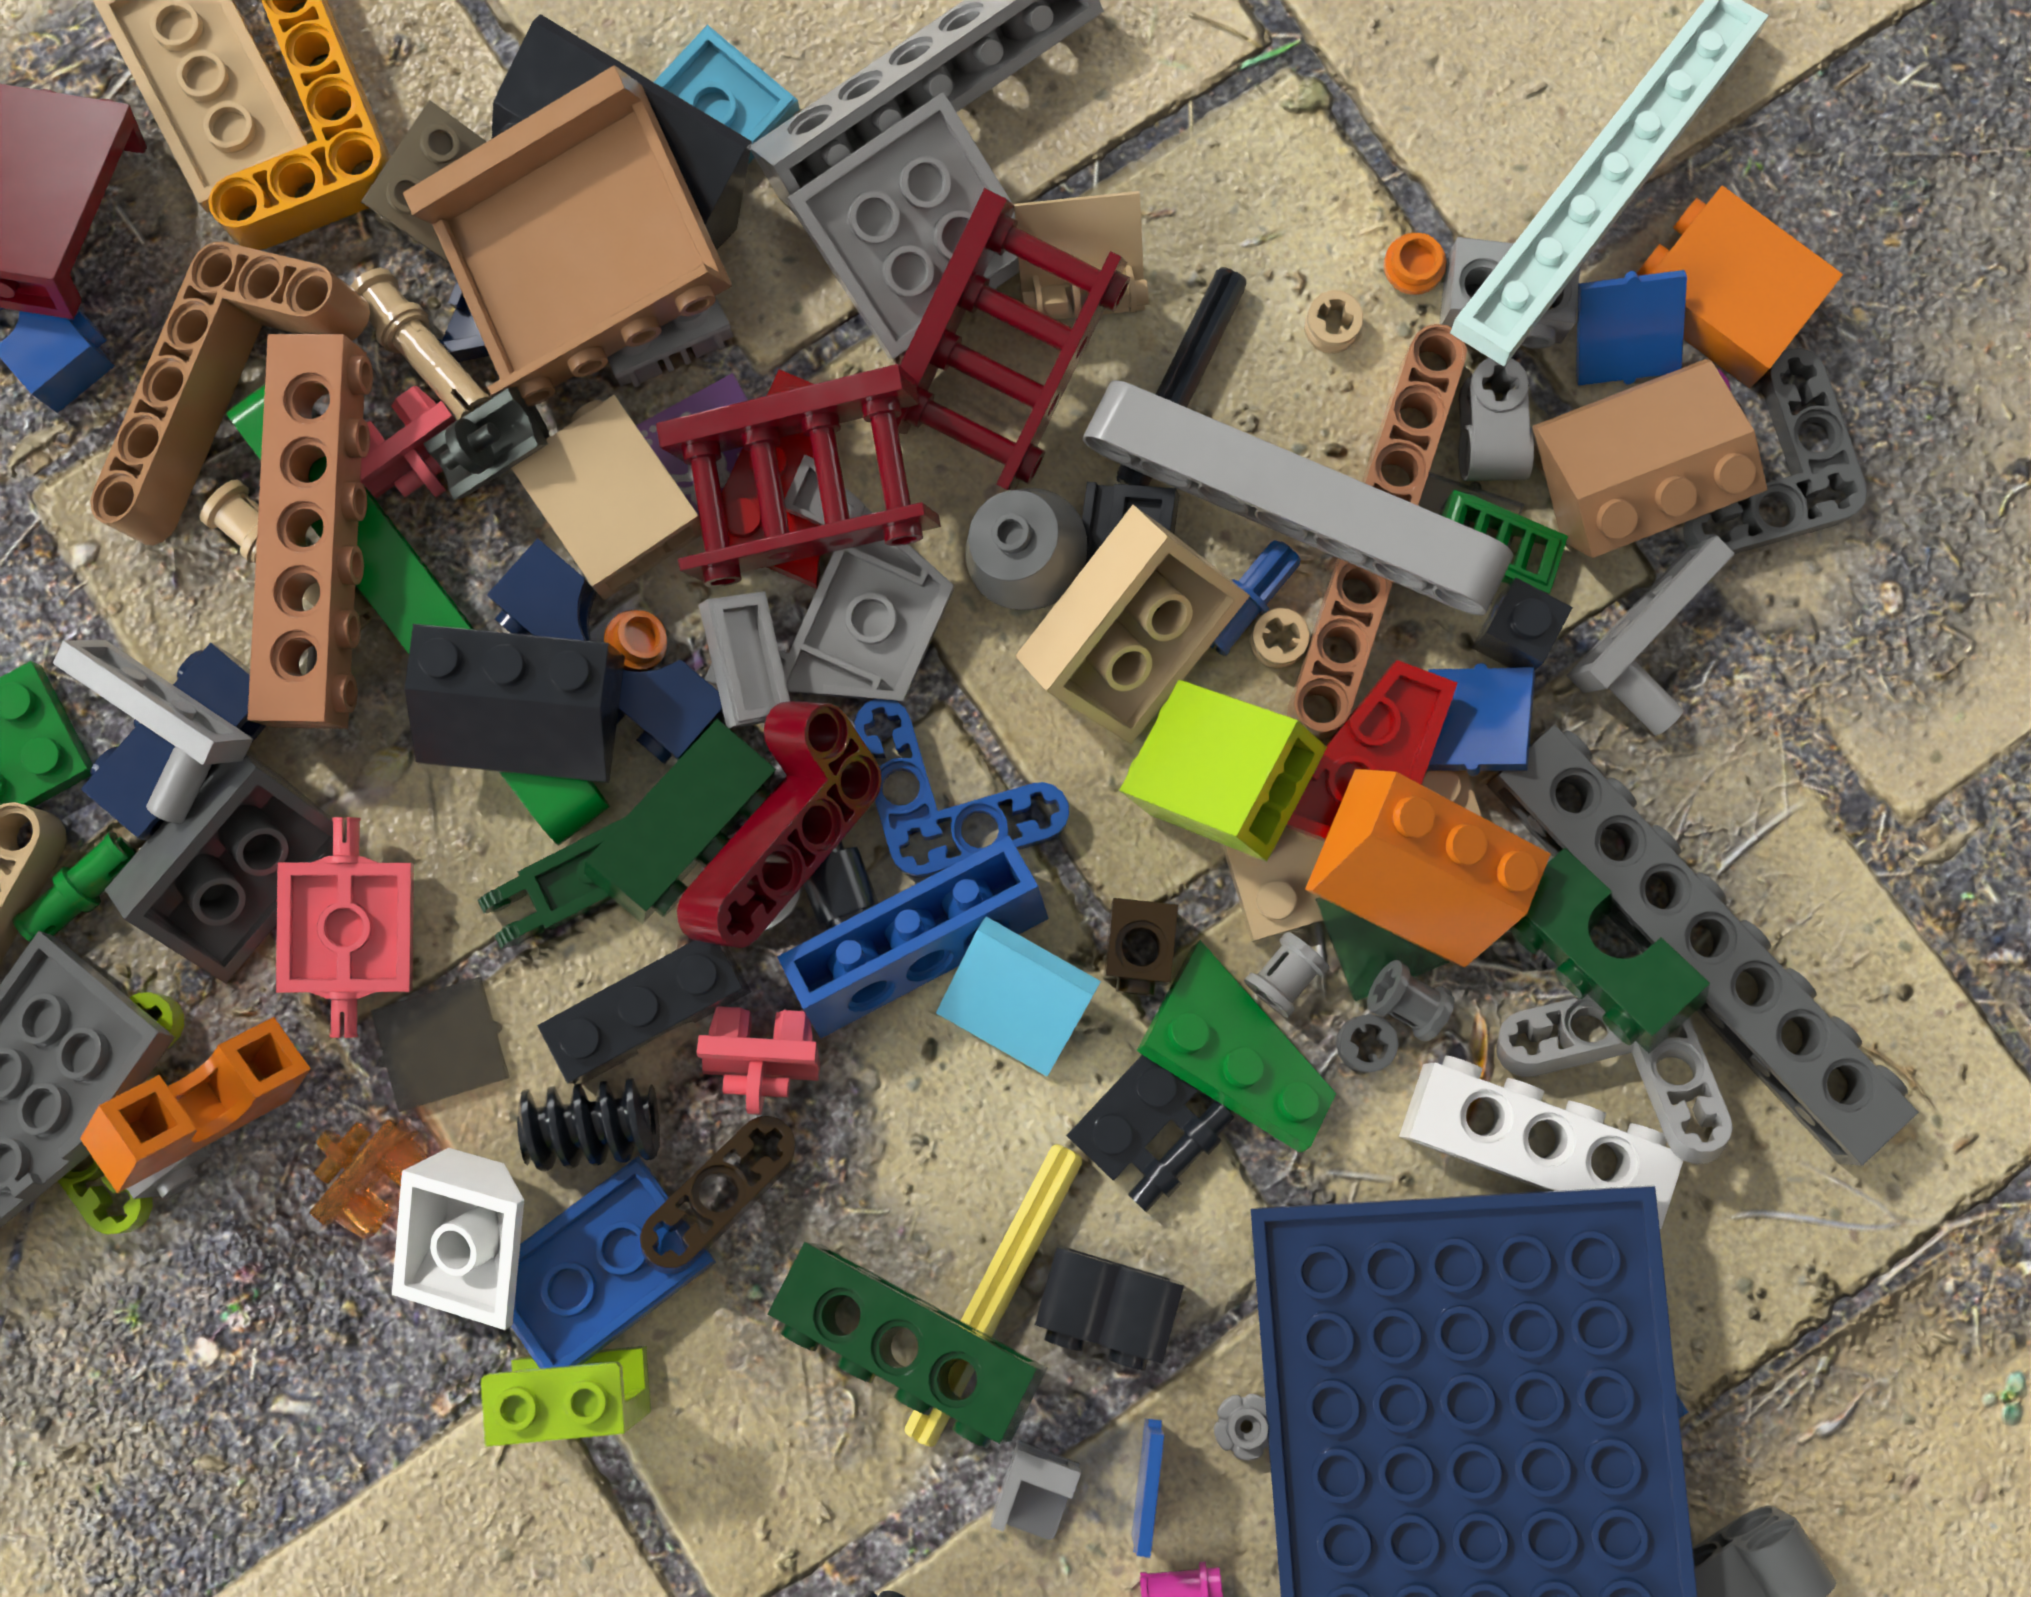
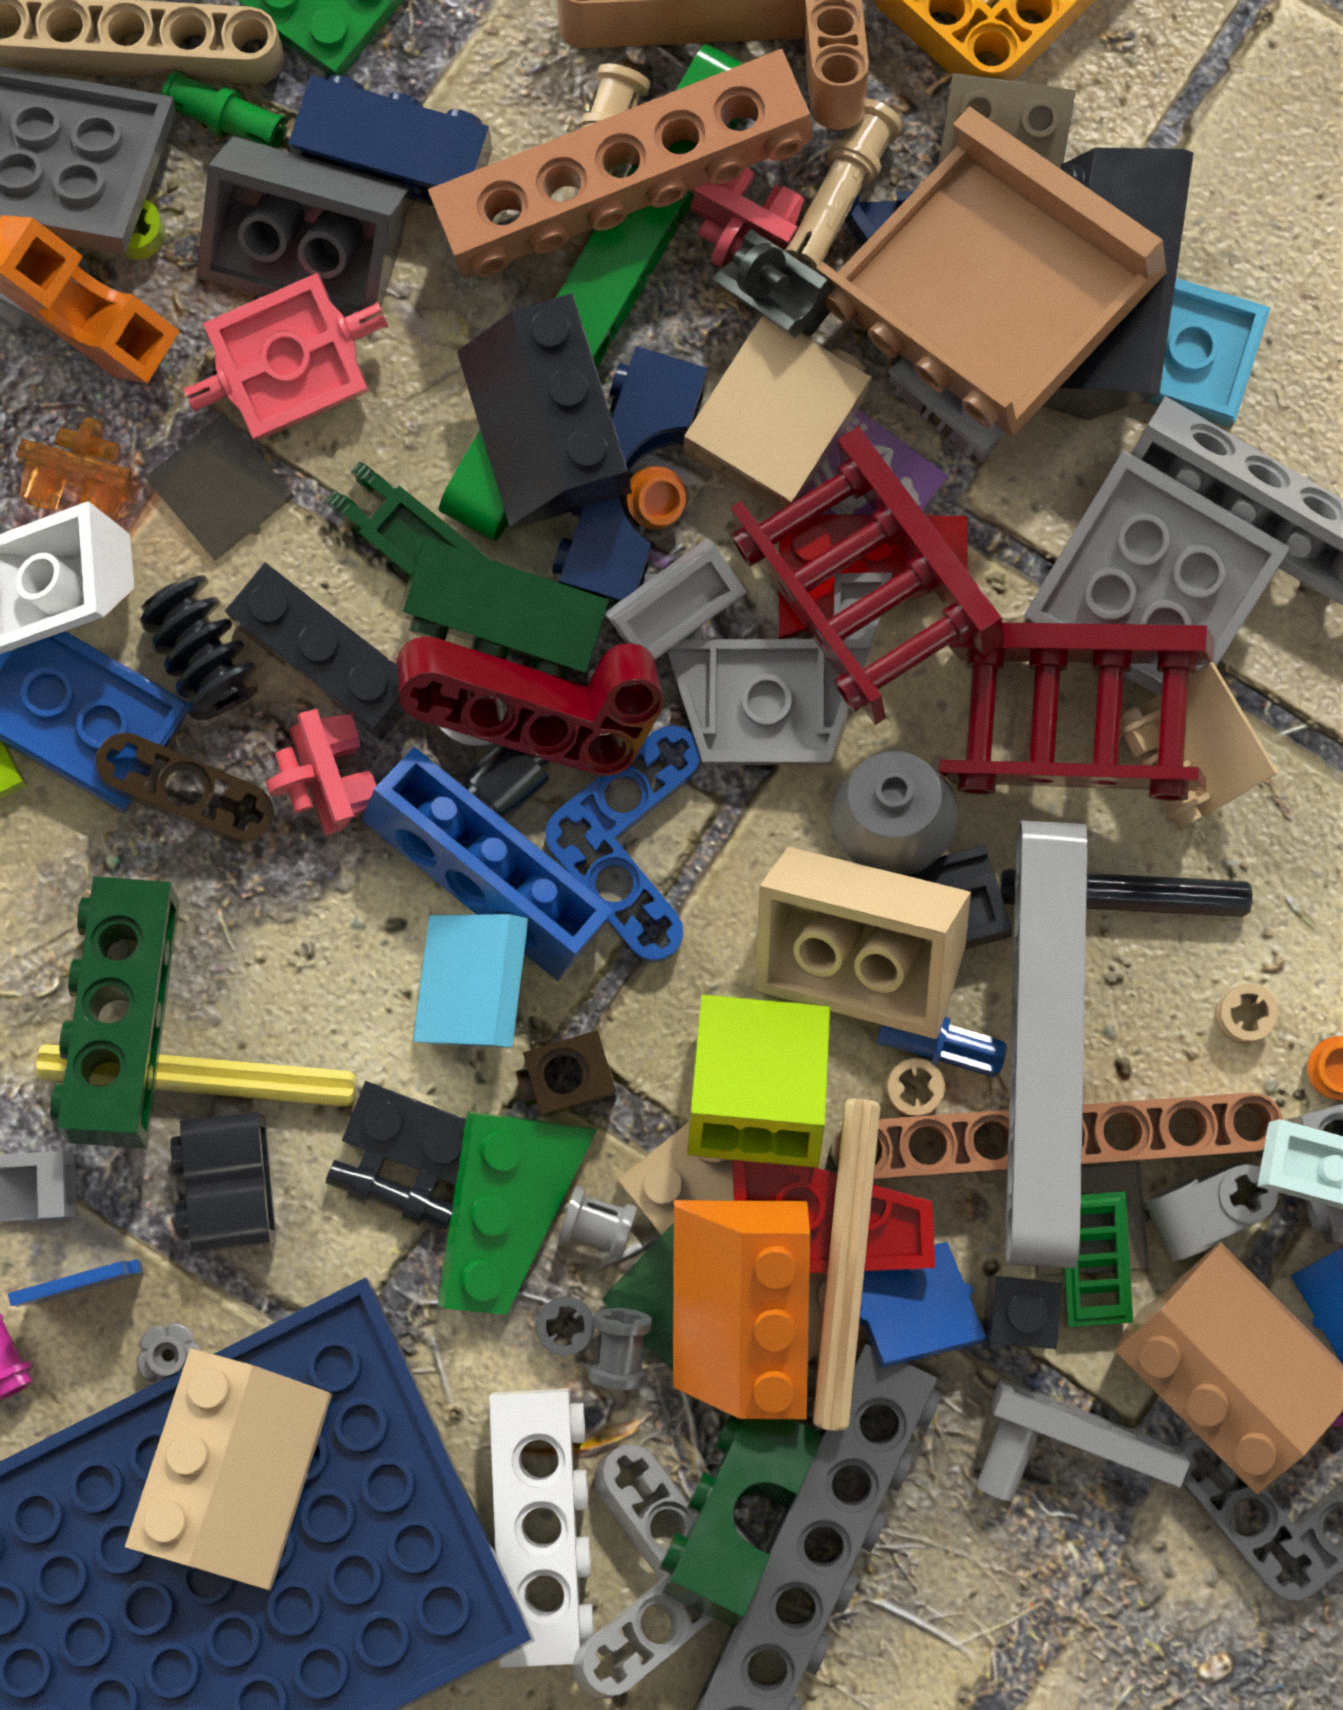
camera: 65 degrees right, 0 degrees up
light grey piece [53,640,253,823] -> none
none -> tan slope [125,1348,332,1591]
none -> tan axle [813,1098,880,1431]

